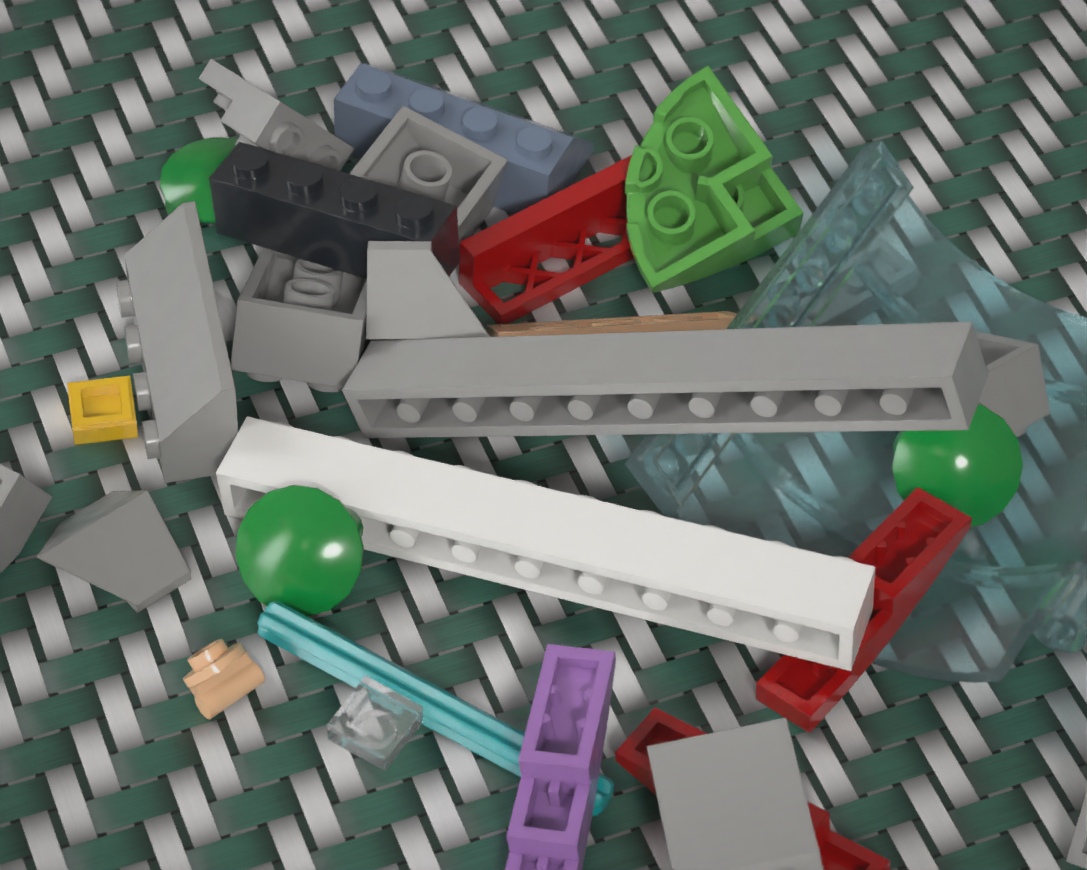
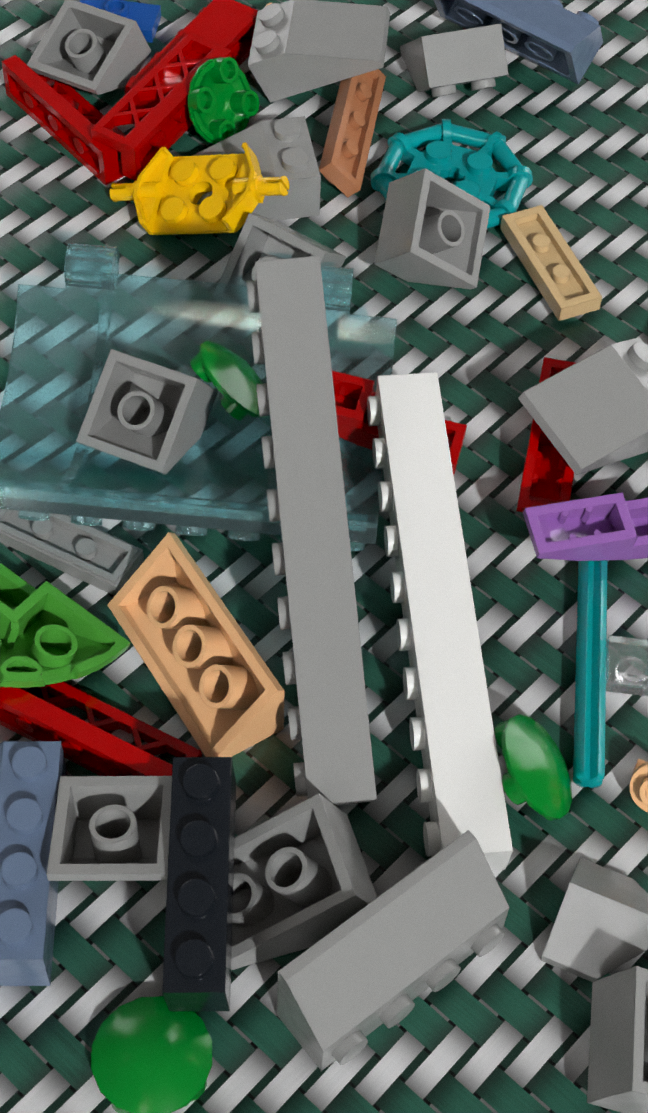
camera: 115 degrees left, 5 degrees up
yellow tile [67,375,138,445] -> none
light grey plate [199,59,354,171] -> none
light grey slope [366,241,490,341] -> none

